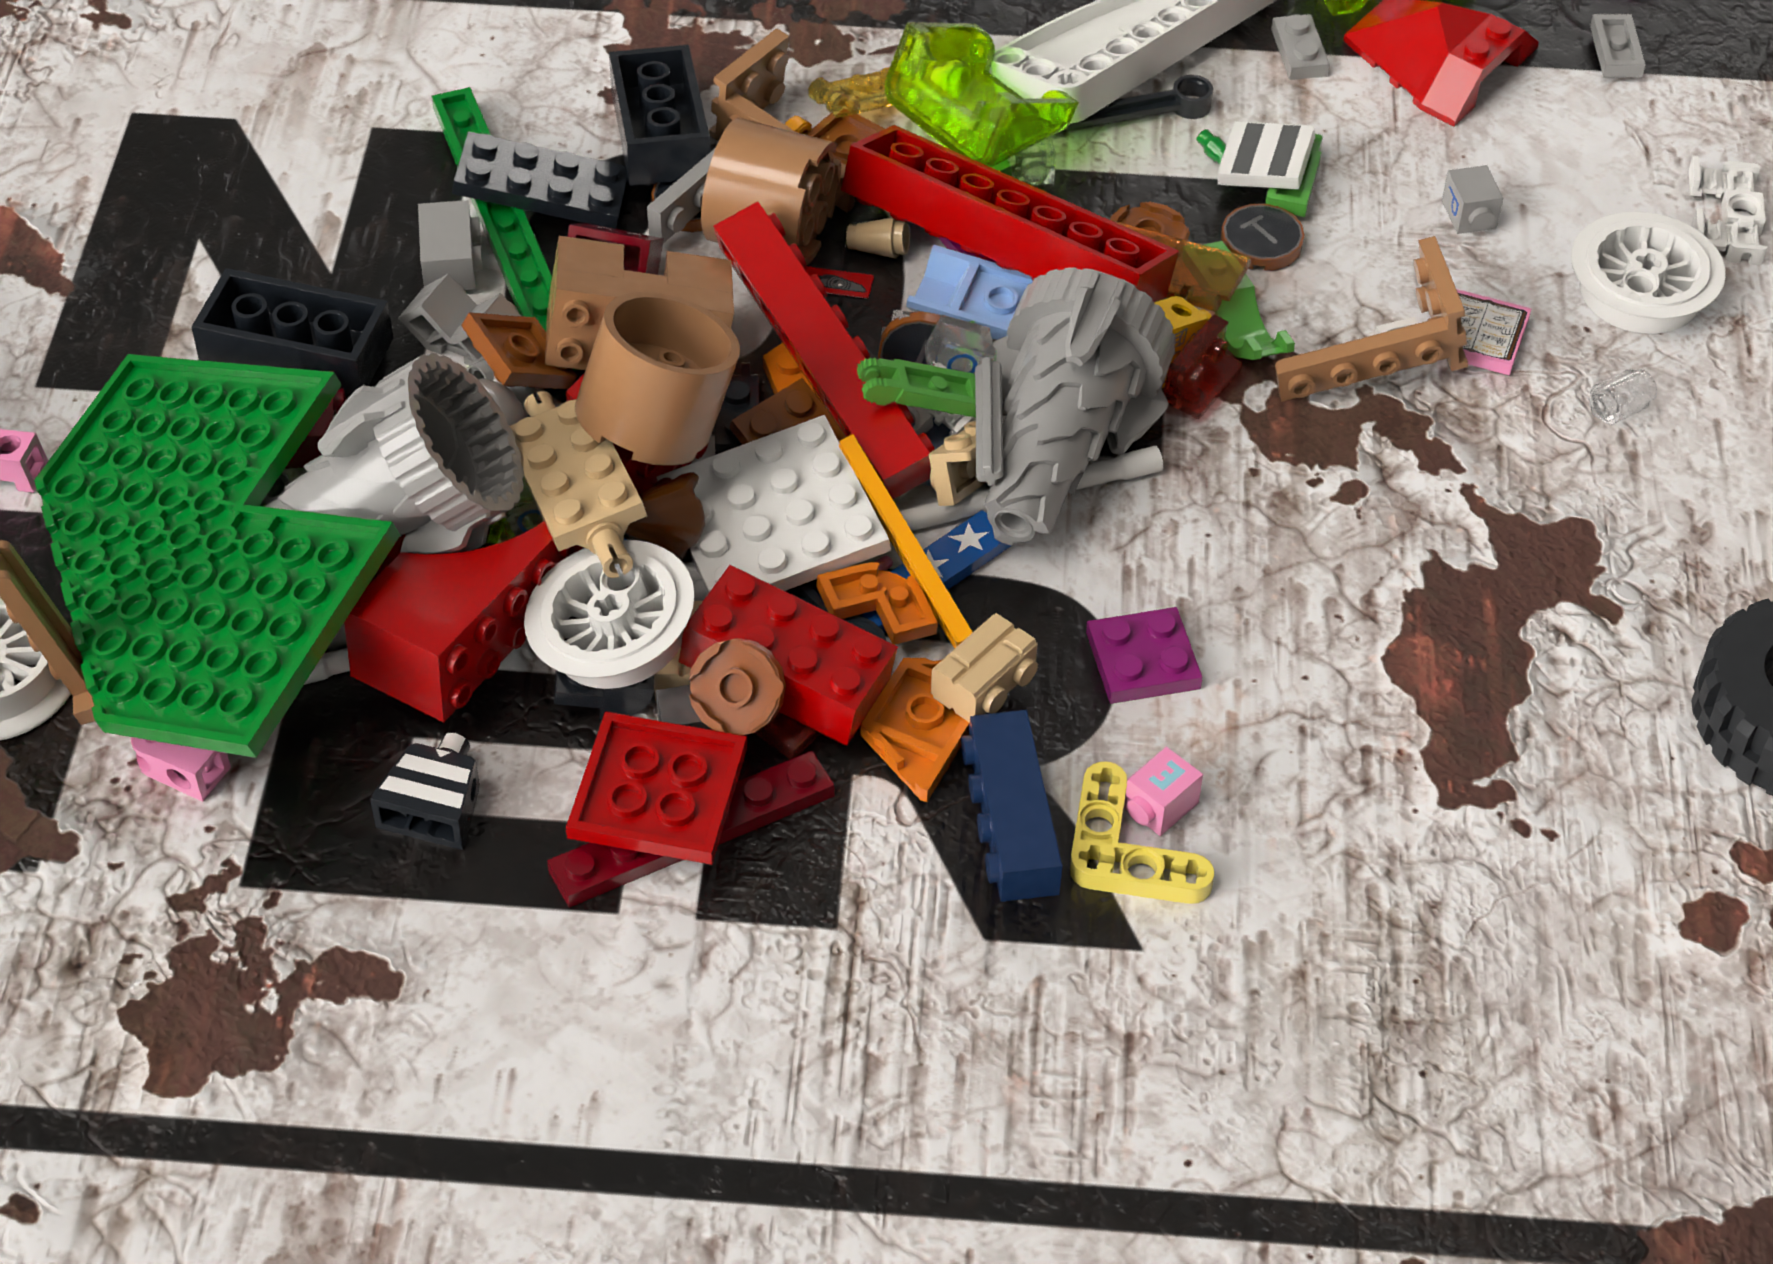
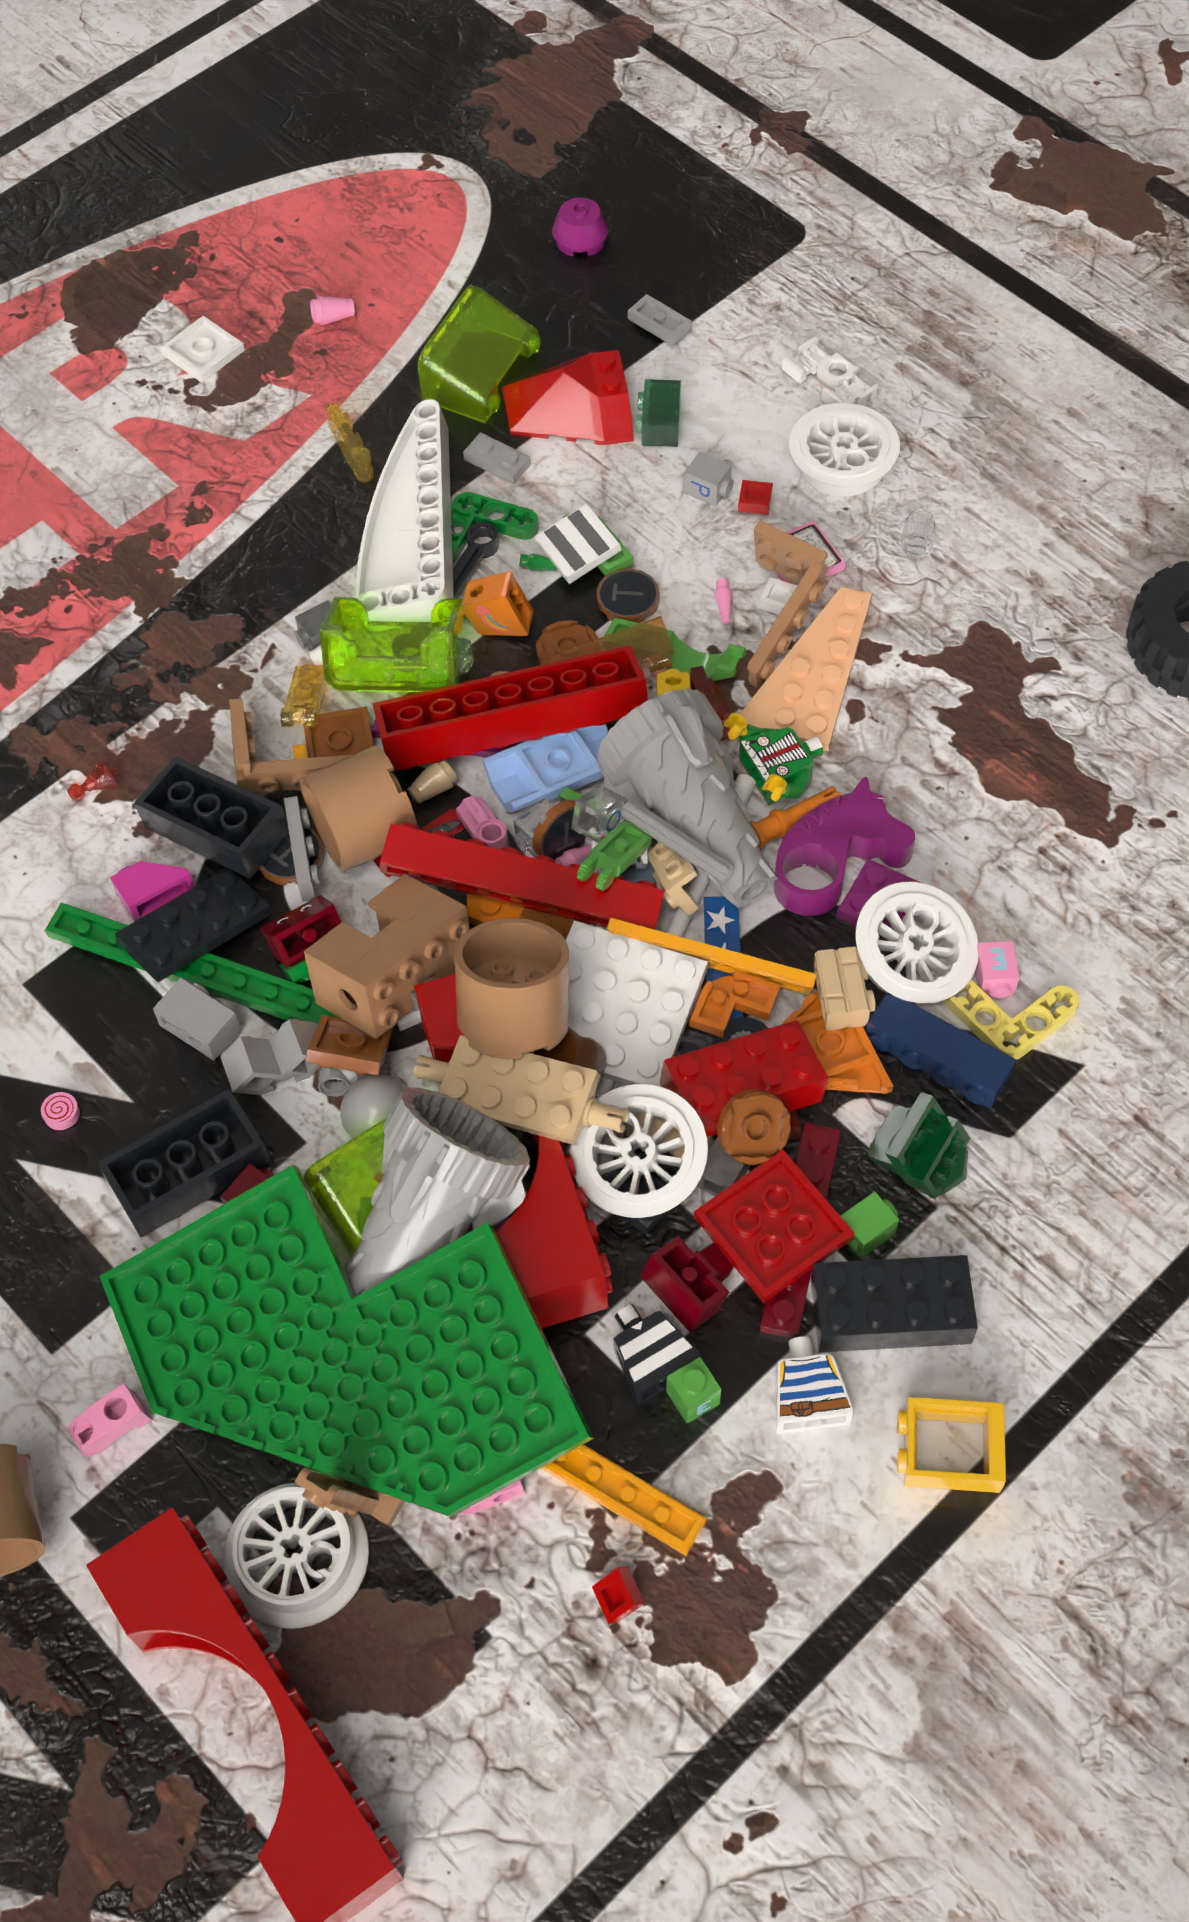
camera: 45 degrees left, 10 degrees up
none -> bright pink tile [41,1092,80,1130]
none -> clear red piece [67,760,118,801]
none -> dark pink slope [110,861,195,922]
none -> green beam [451,492,539,565]
none -> orange torso [452,571,534,636]
none -> bright pink piece [456,795,509,850]
none -> light orange tile [541,1445,707,1556]
none -> red plate [592,1566,645,1624]
none -> clear green brick [636,379,681,447]
none -> dark red brick [640,1236,734,1333]
none -> bright green brick [666,1357,721,1424]
none -> bright pink piece [715,579,732,624]
none -> torso [724,713,824,806]
none -> red plate [738,480,773,515]
none -> light nougat wing [740,587,872,752]
none -> orange pin [749,786,841,850]
none -> magenta animal [773,777,915,916]
none -> torso [776,1336,853,1434]
none -> black brick [811,1255,978,1353]
none -> bright green brick [841,1192,899,1259]
none -> white piece [856,882,978,1003]
none -> dark green piece [867,1092,970,1200]
none -> yellow window [897,1397,1006,1493]

